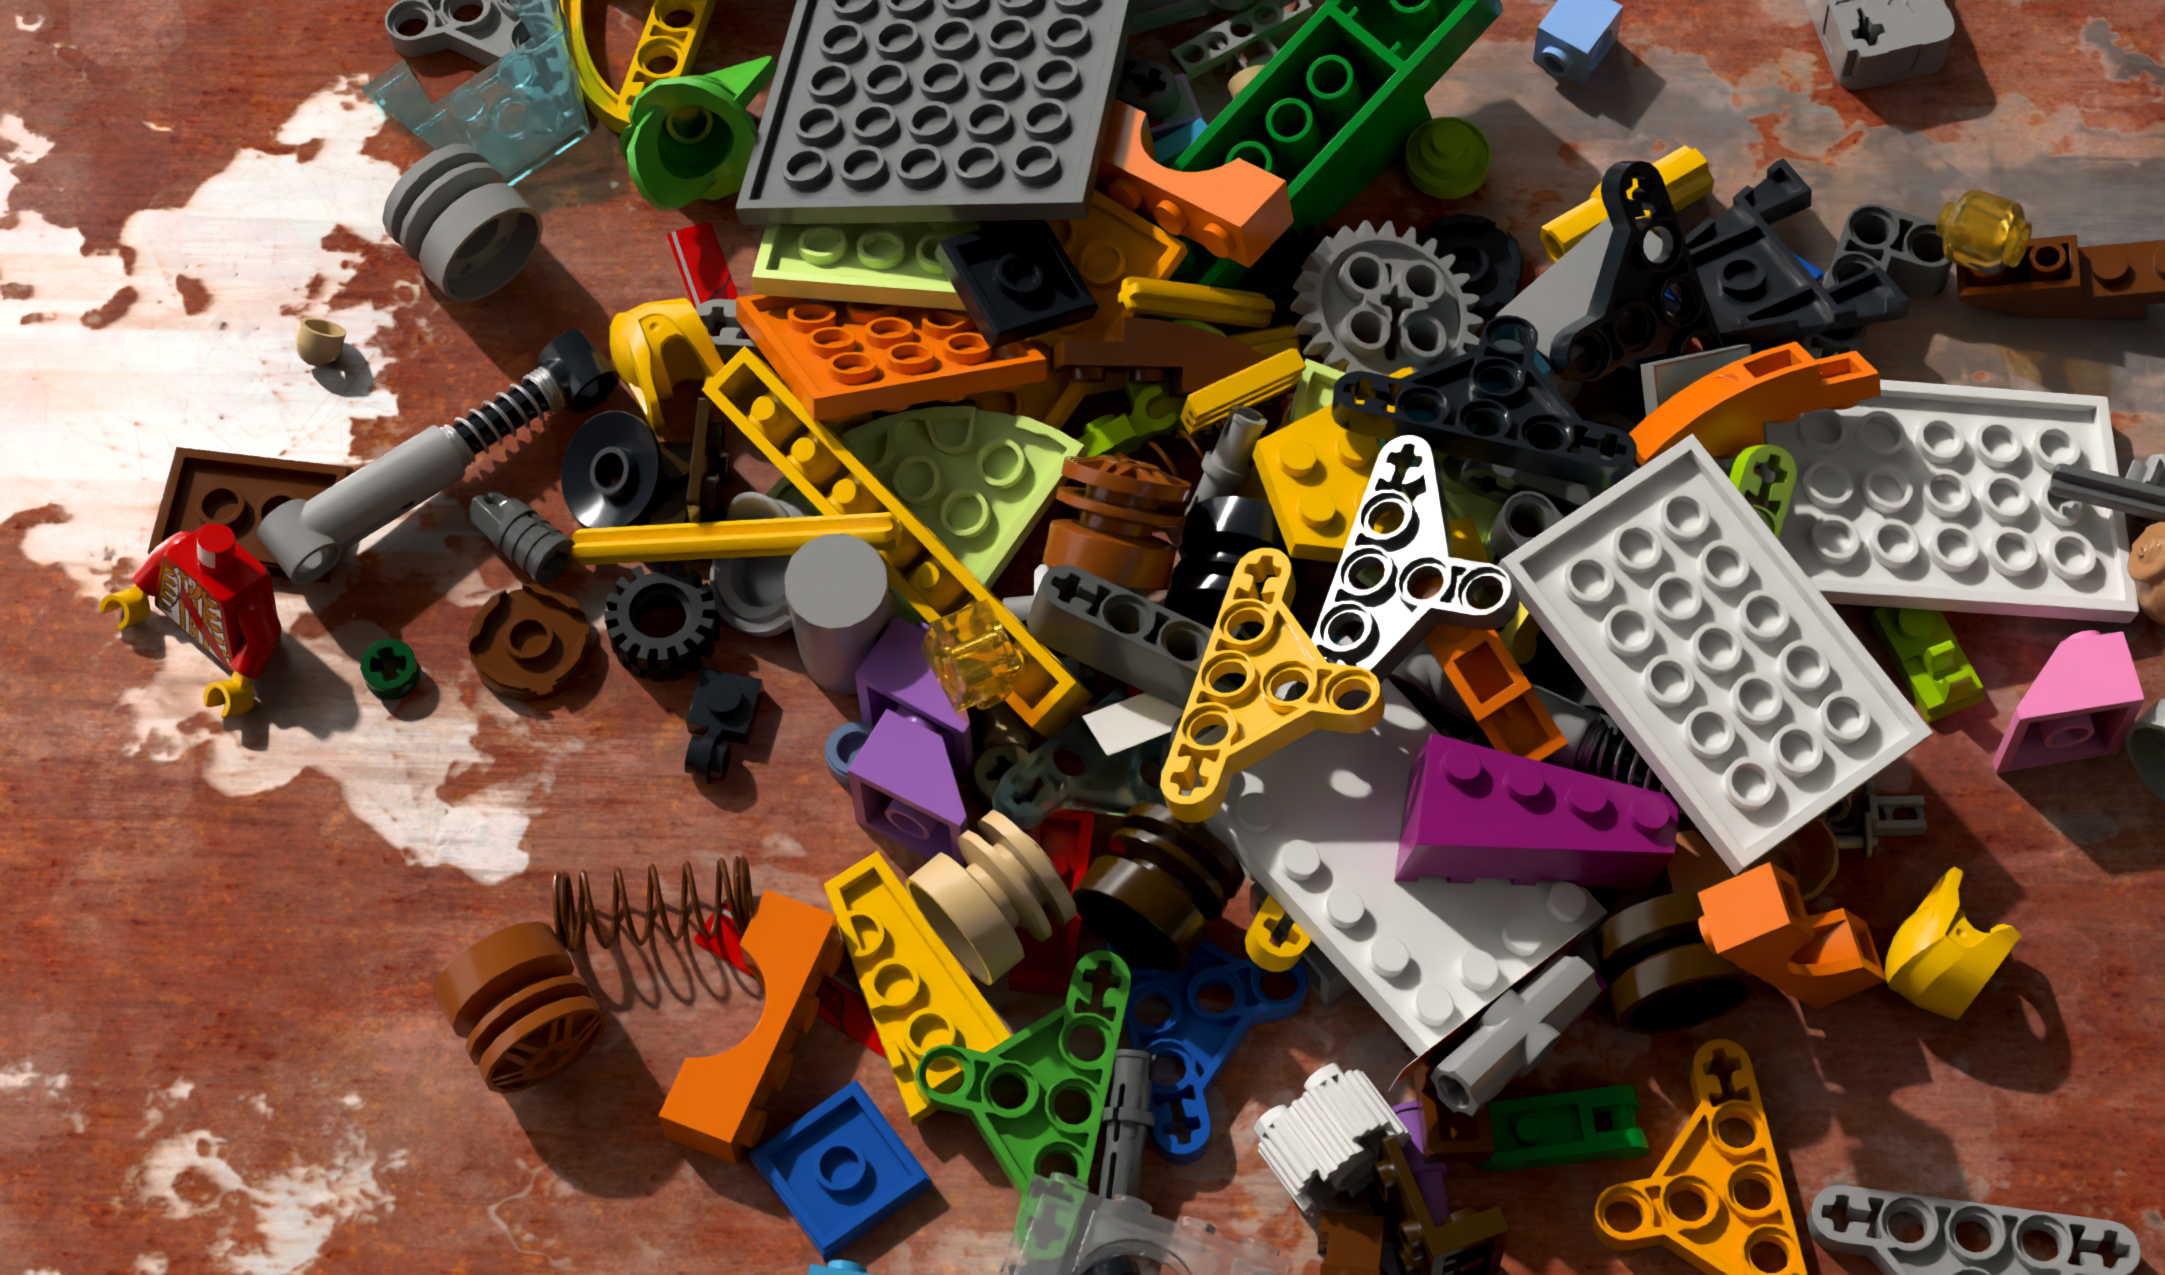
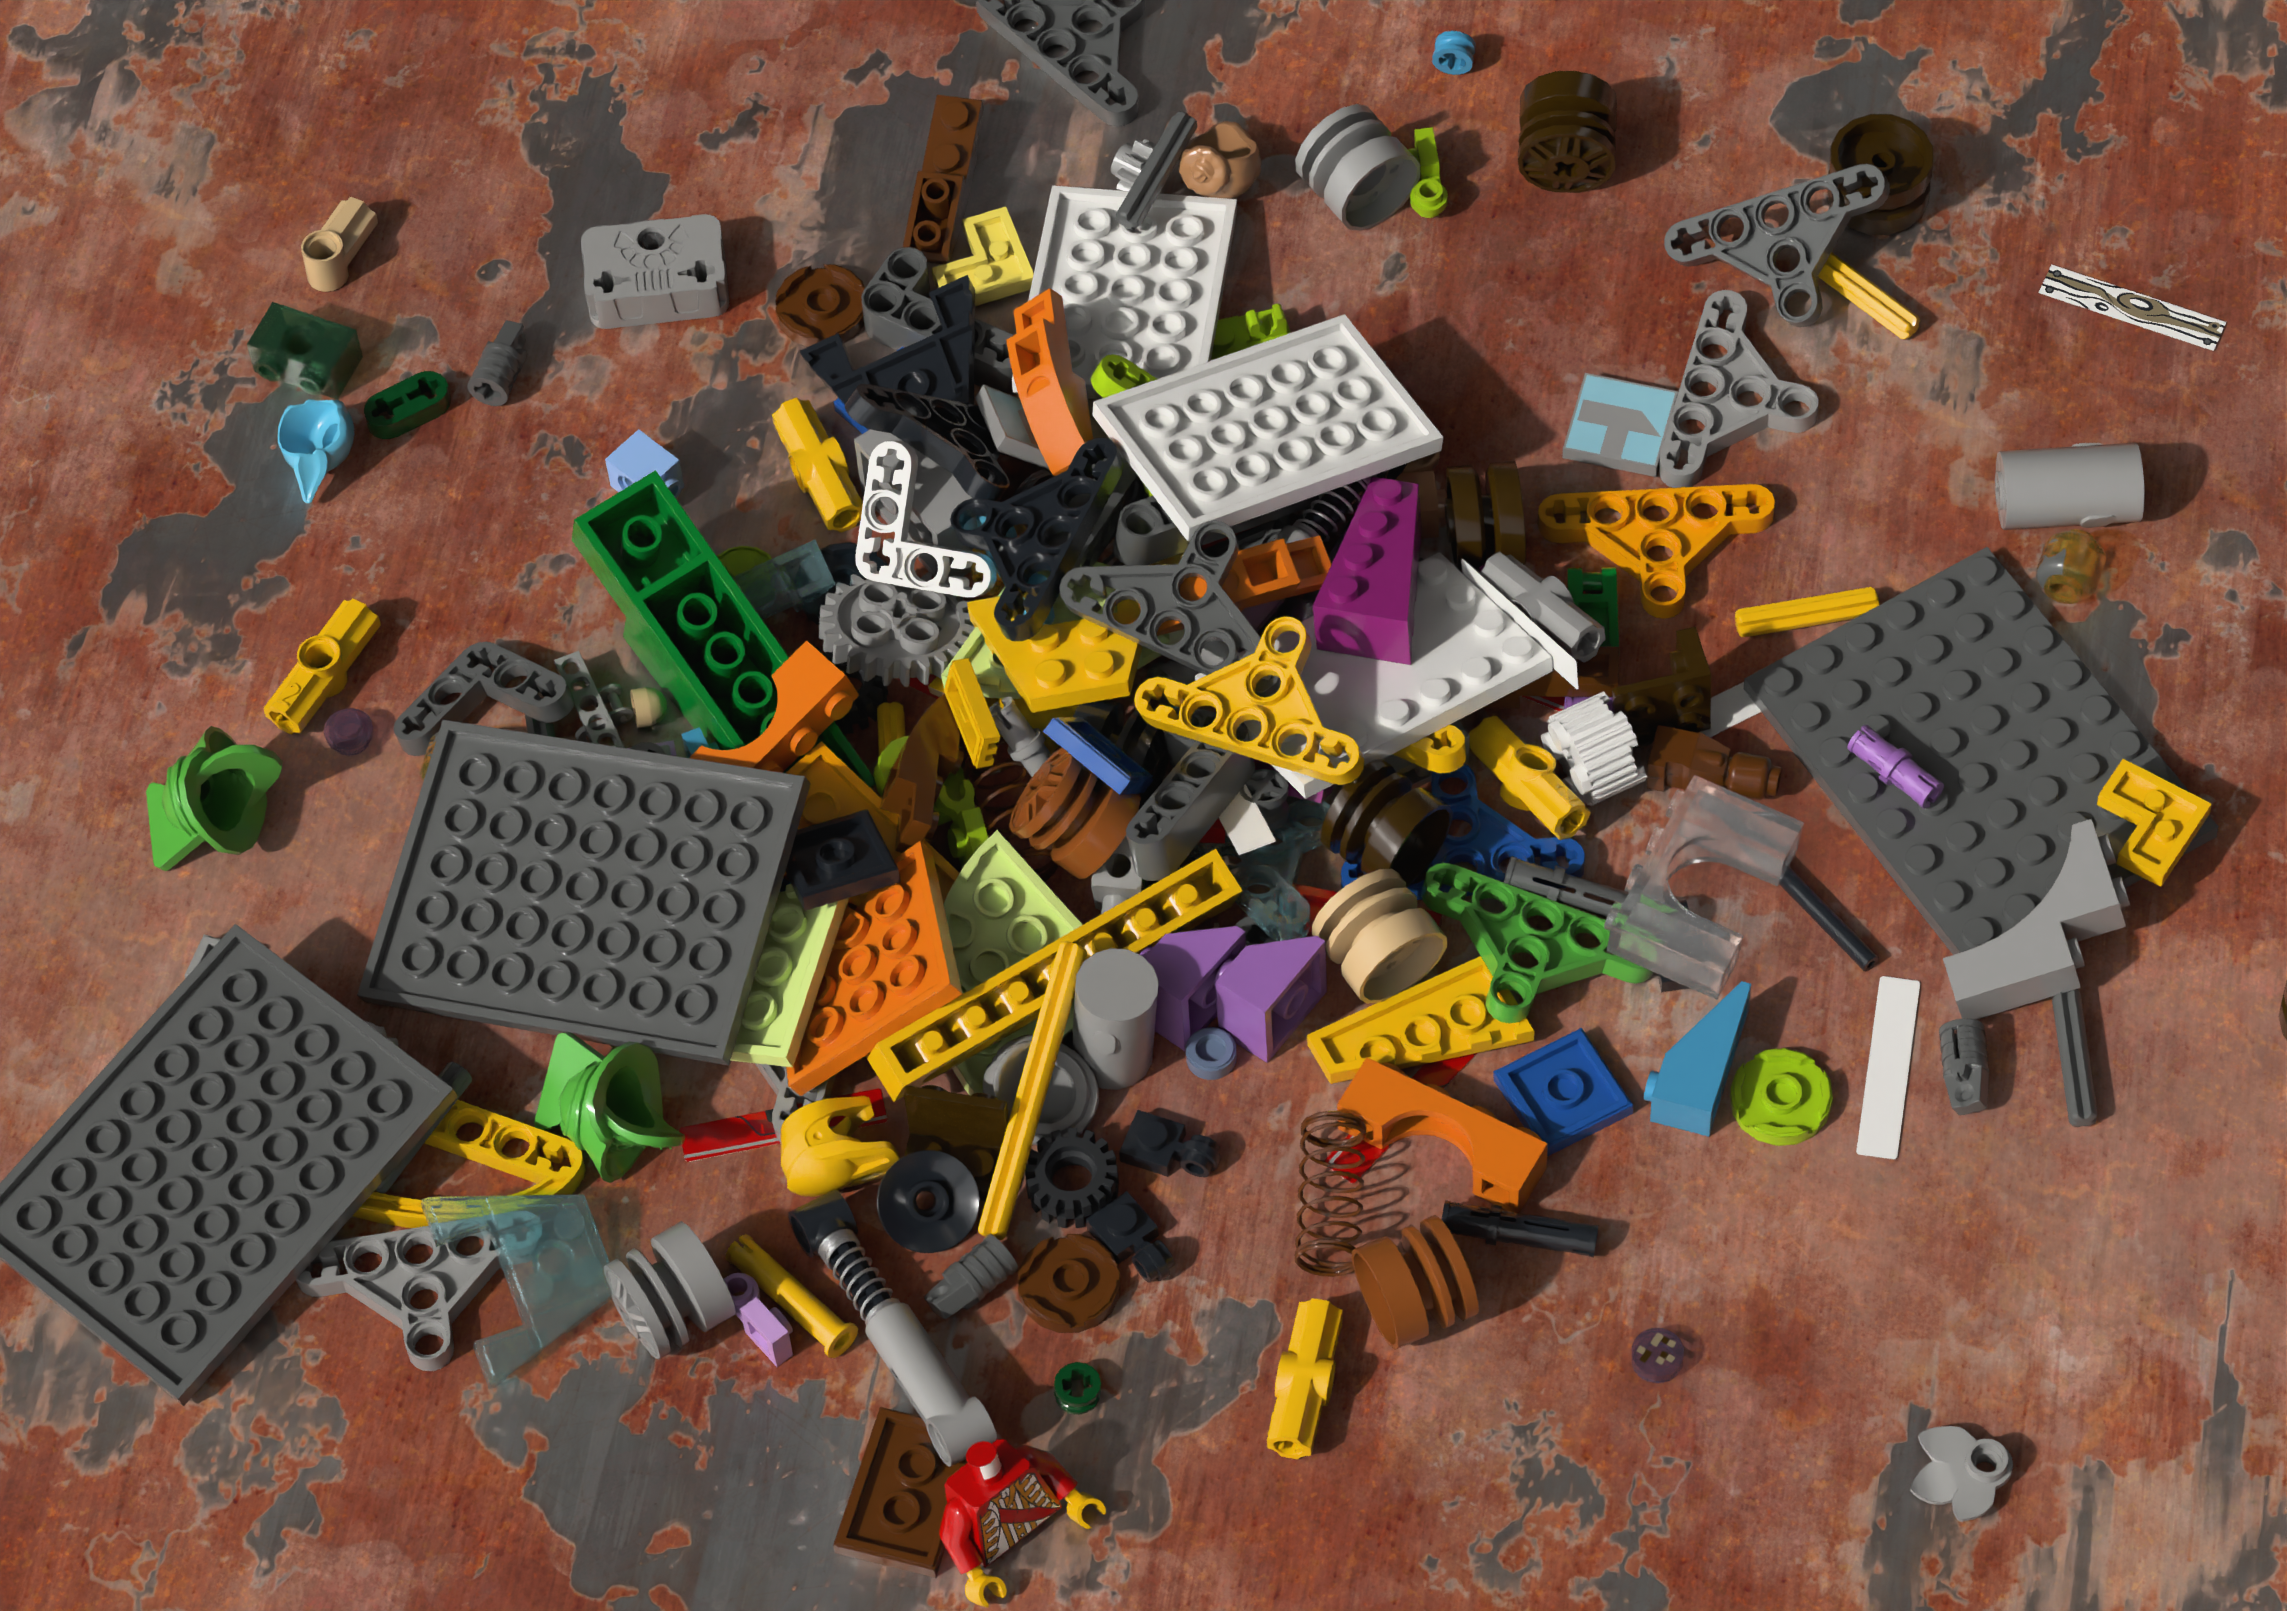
camera: 80 degrees left, 5 degrees down
tan hinge [295,317,346,366] -> none
clear yellow brick [920,599,1023,713] -> none
yellow axle [1118,276,1276,329] -> none
orange arch [1698,862,1886,1010] -> none
yellow helmet [1885,866,2022,1021] -> none
clear yellow head [1936,189,2032,276] -> none
bright pink slope [1992,630,2145,773] -> none
none -> lavender plate [724,1273,793,1367]
none -> yellow pin [725,1234,858,1358]
none -> clear light blue slope [732,540,836,620]
none -> reddish brown tile [775,264,865,347]
none -> white beam [856,440,997,597]
none -> light yellow plate [932,206,1034,306]
none -> blue tile [1043,717,1154,795]
none -> black plate [1086,1191,1175,1283]
none -> yellow piece [1267,1298,1343,1459]
none -> black pin [1442,1200,1599,1258]
none -> yellow piece [1469,716,1591,840]
none -> tile [1563,373,1678,477]

